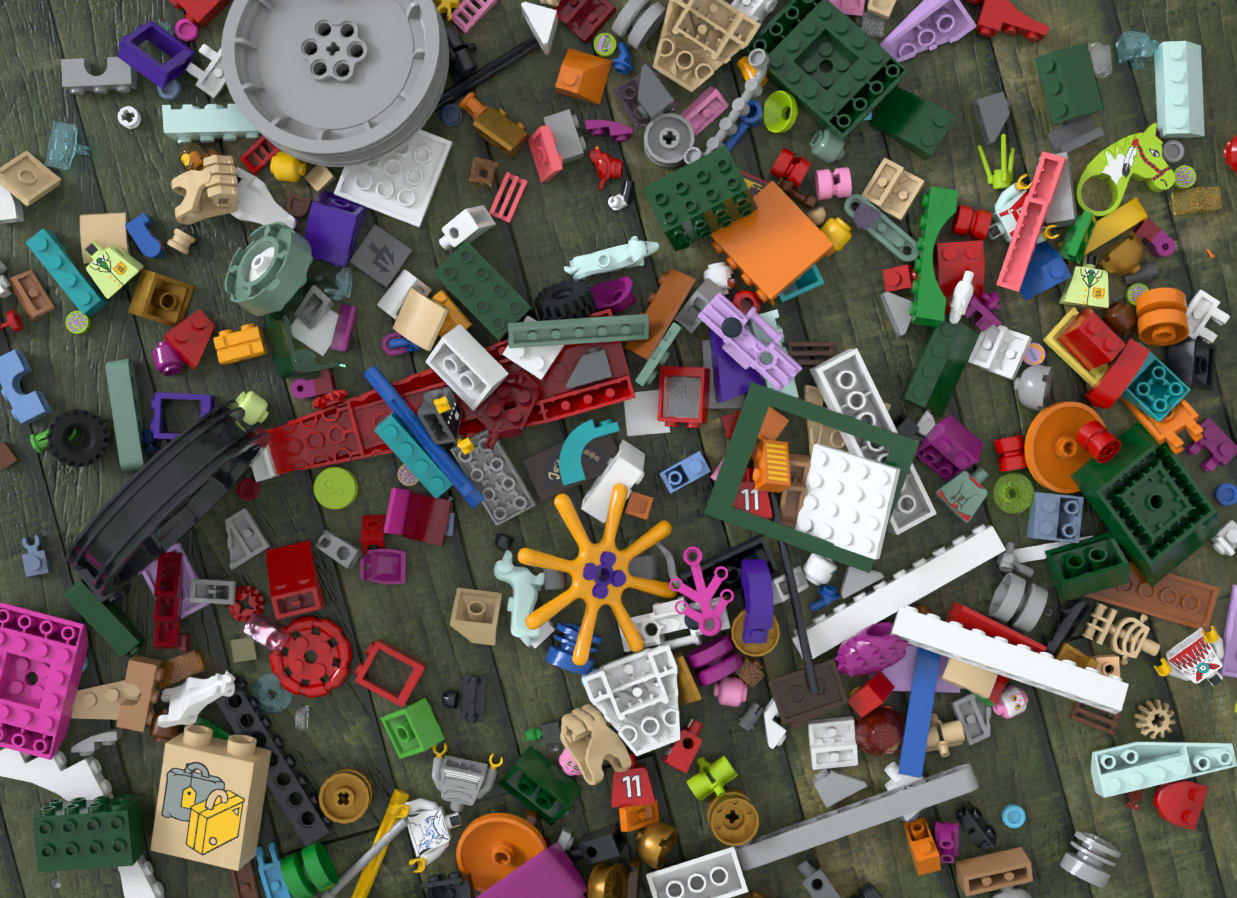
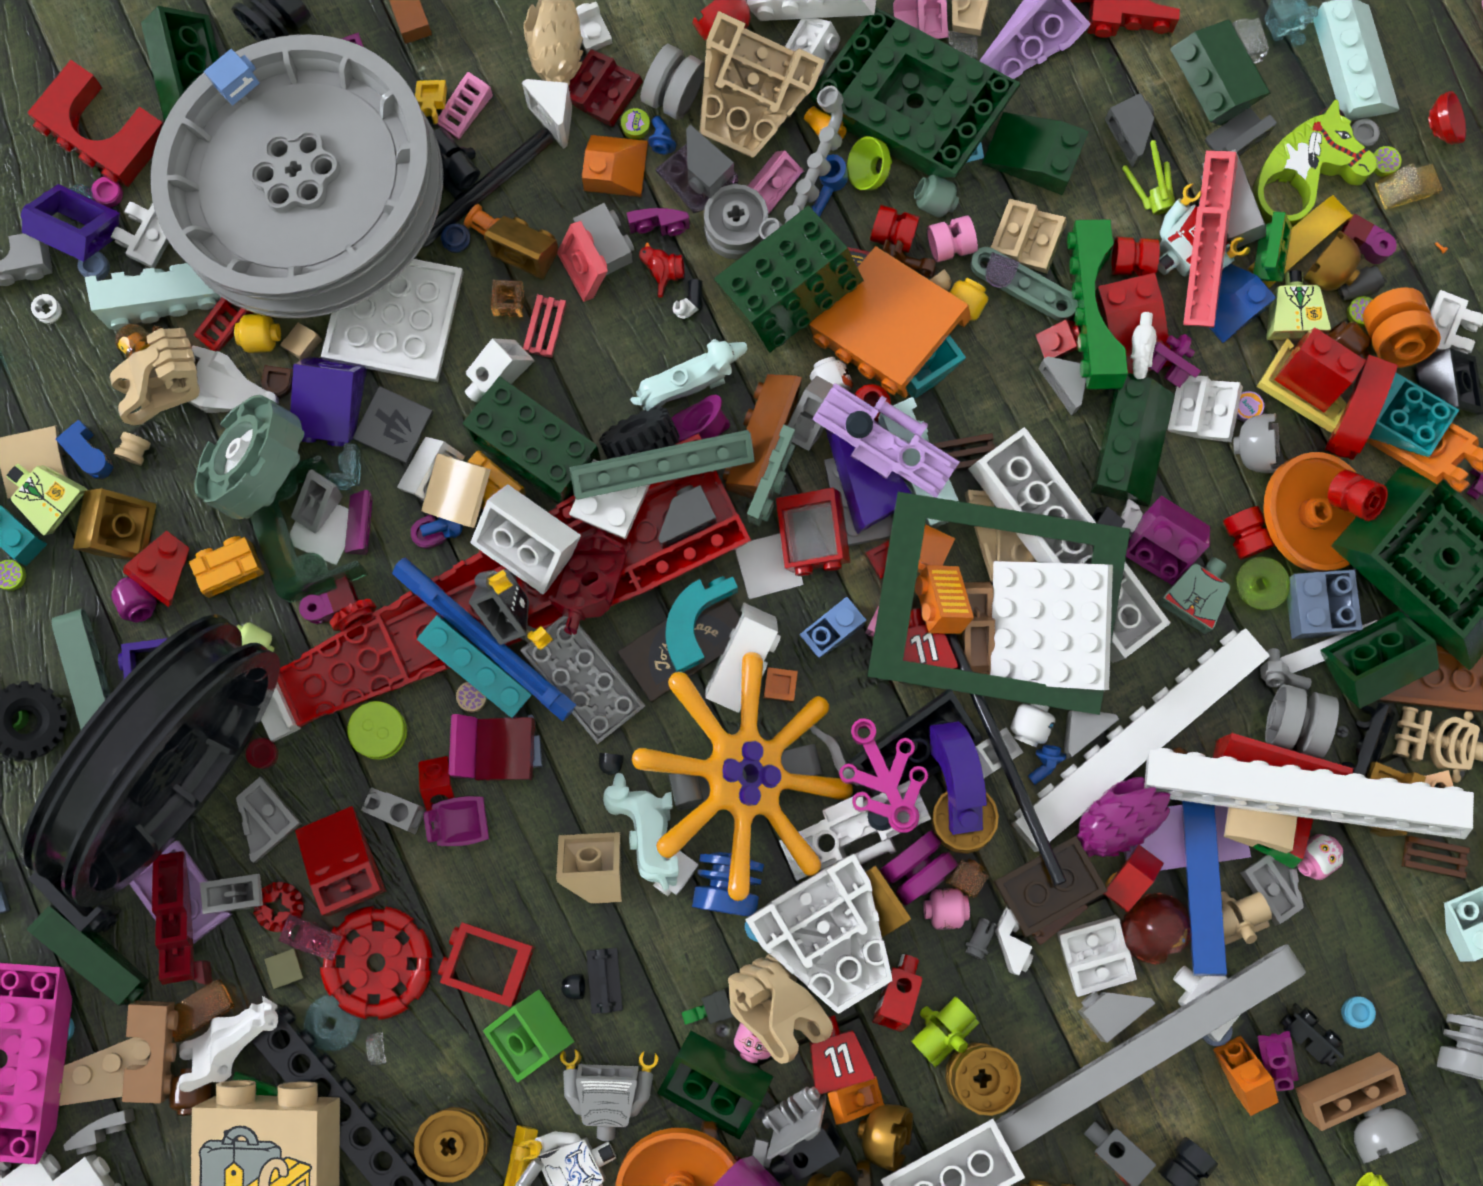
camera: 15 degrees left, 10 degrees down
none -> light grey hinge [762,1087,827,1161]

